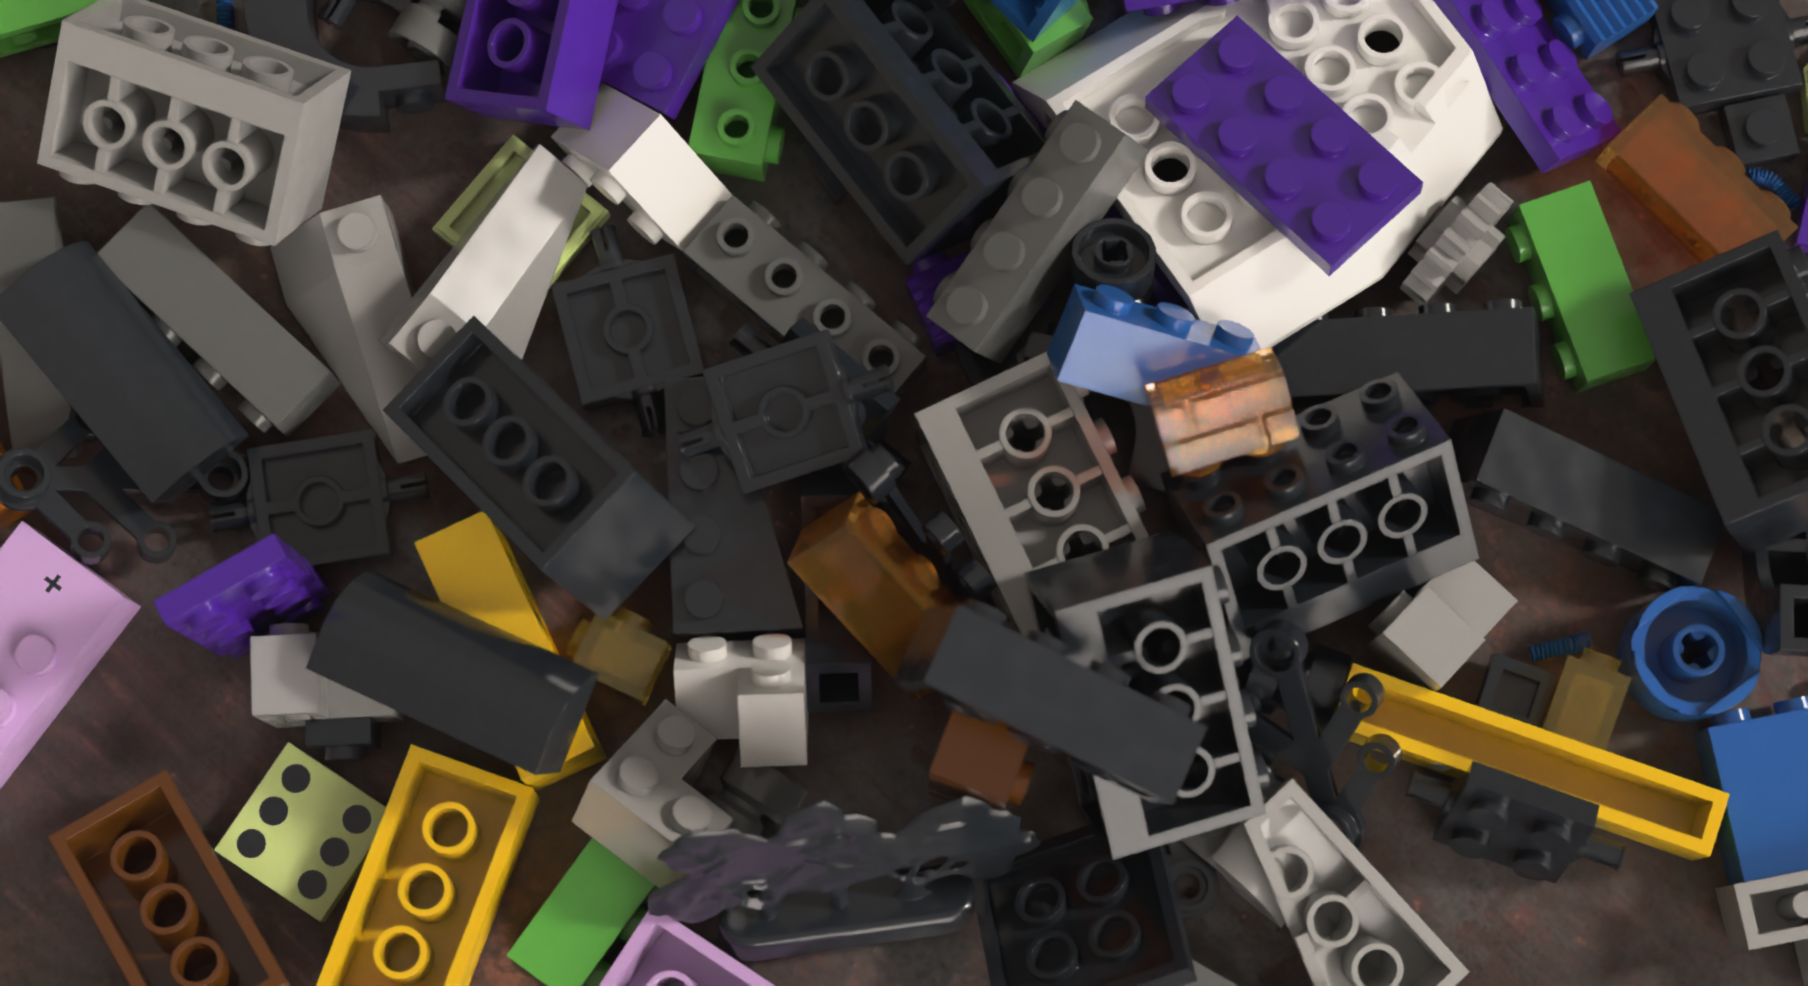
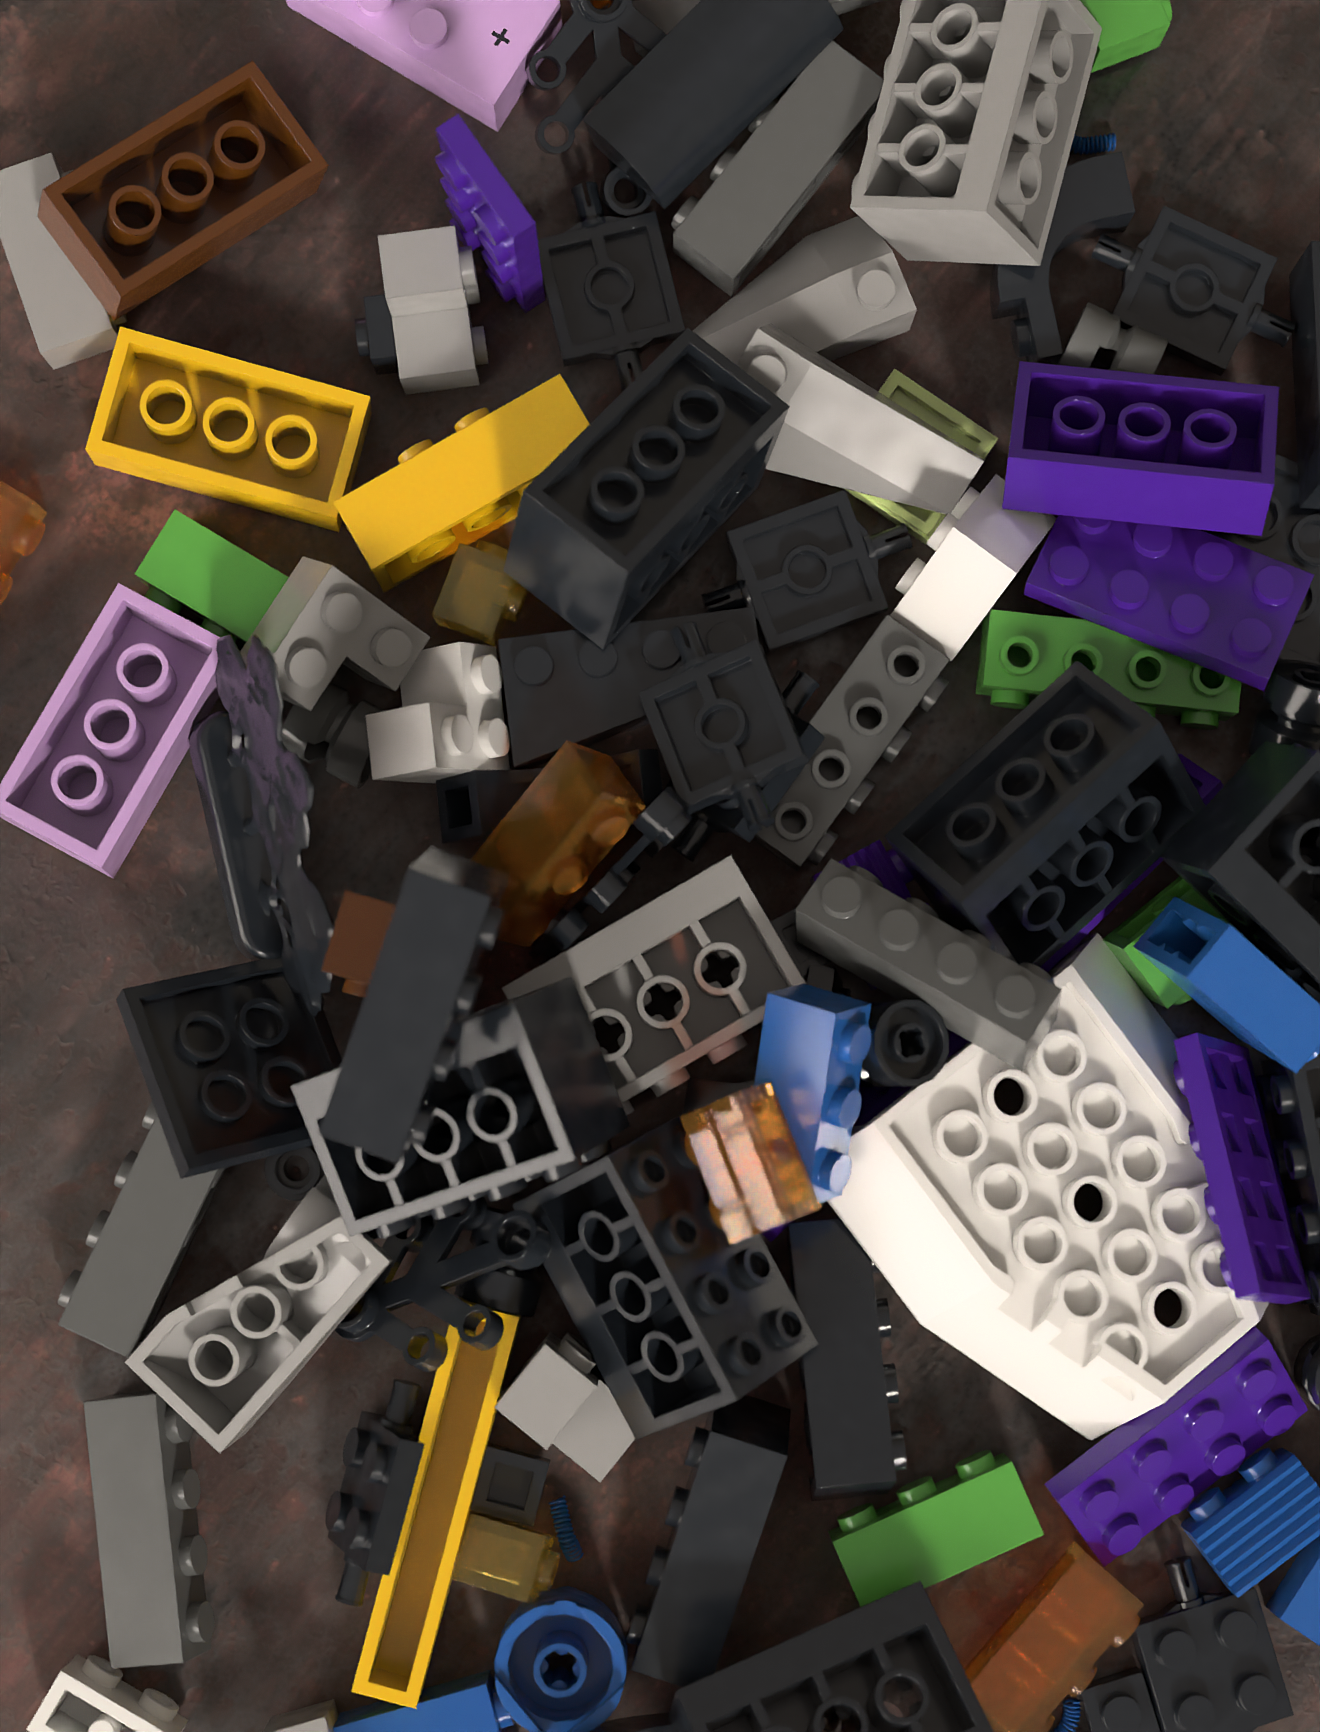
camera: 80 degrees right, 5 degrees up
yellowish green tile [214,742,386,922] -> none
black brick [306,571,599,775] -> none
dark purple plate [1145,16,1423,277] -> none
light grey gear [1400,182,1514,306] -> none

